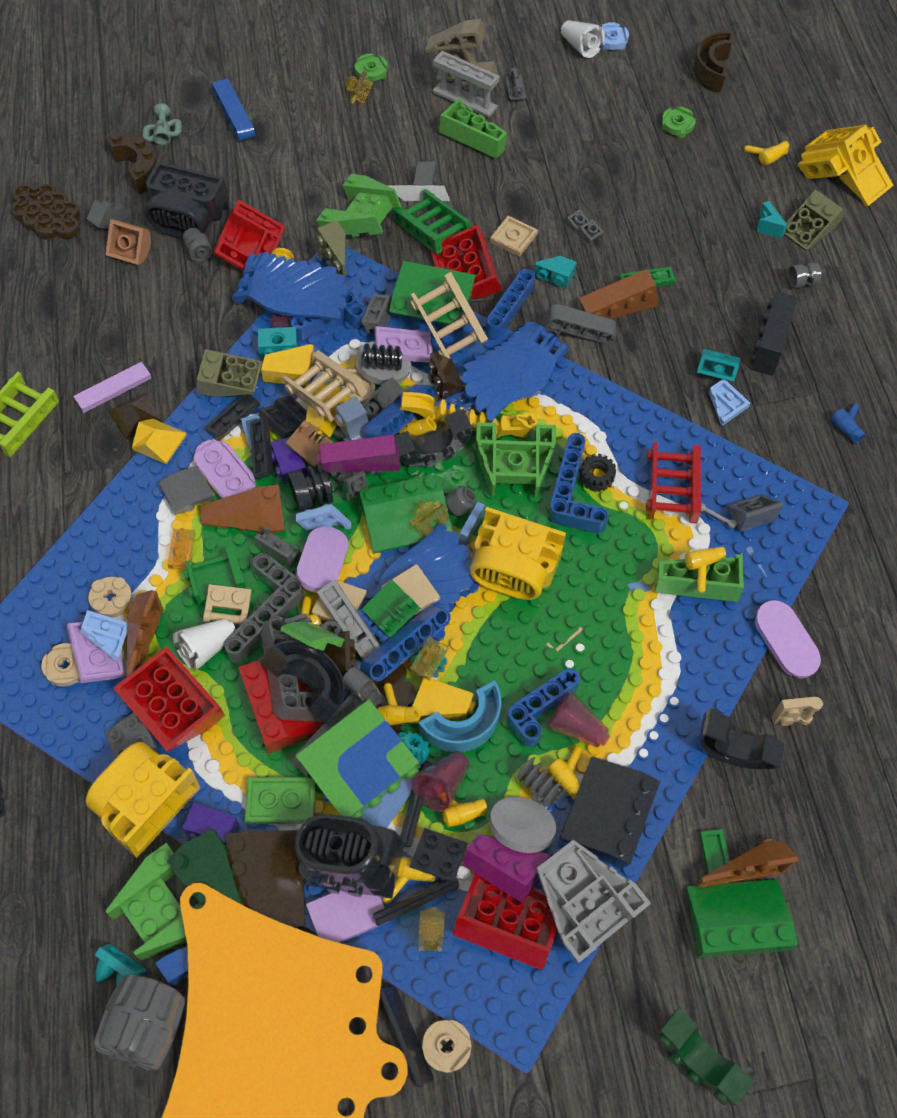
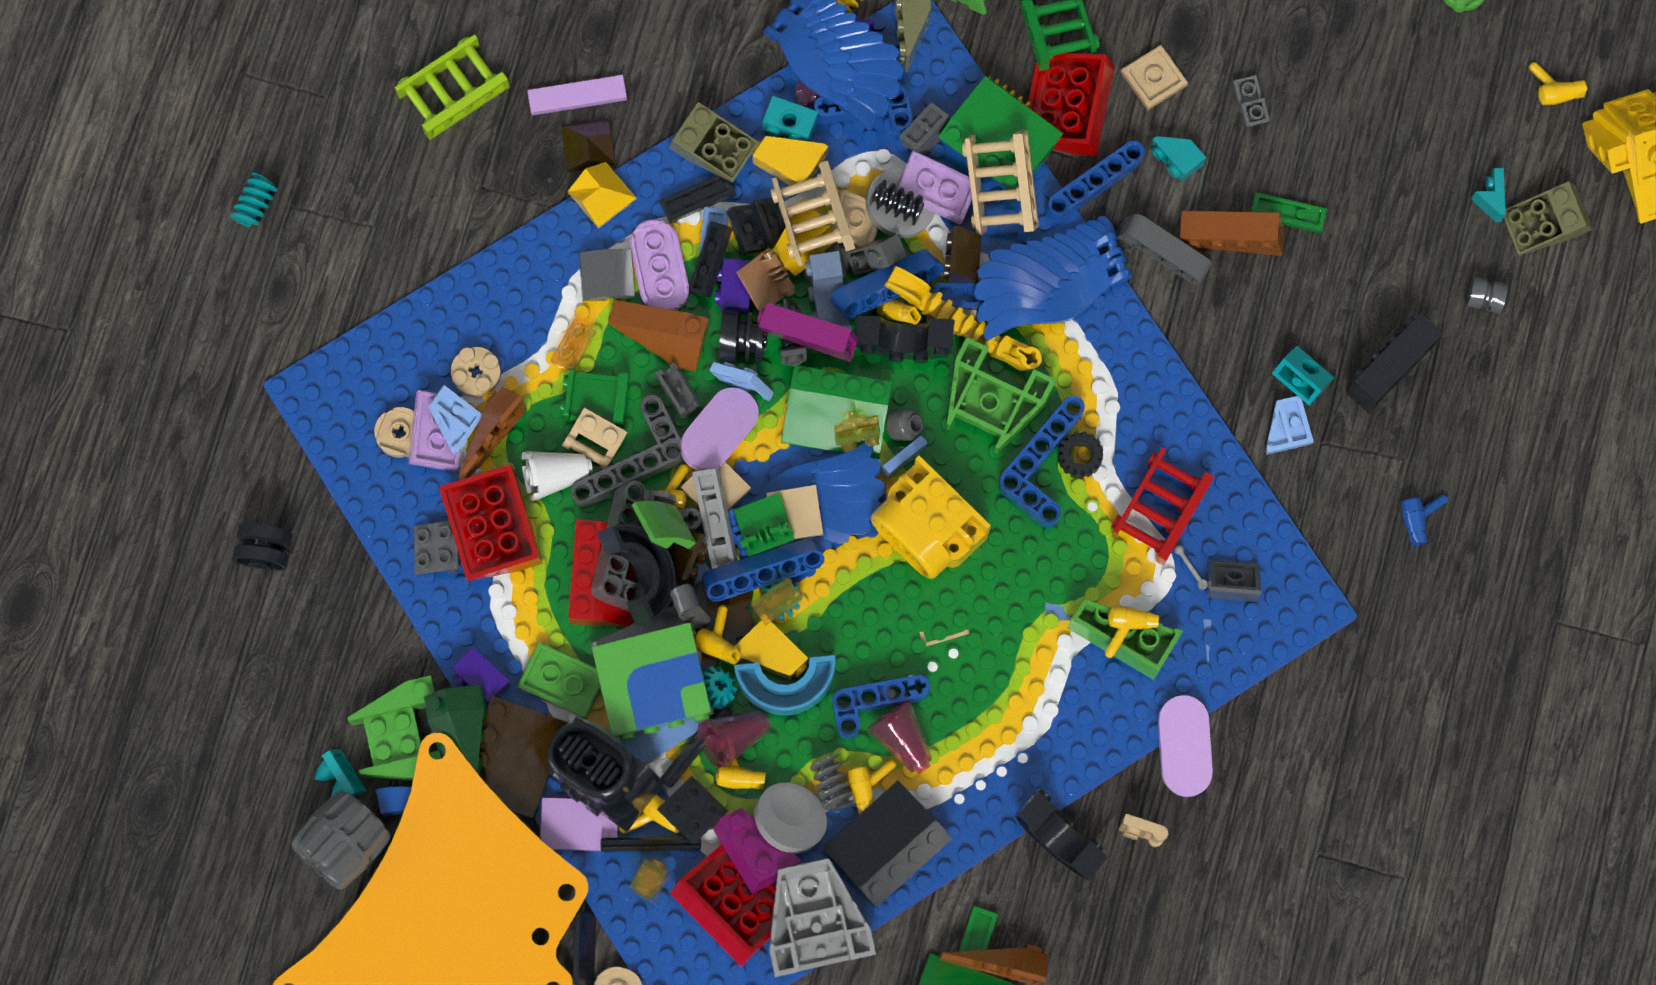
camera: 25 degrees right, 15 degrees up
yellow brick [86,742,201,858] -> none

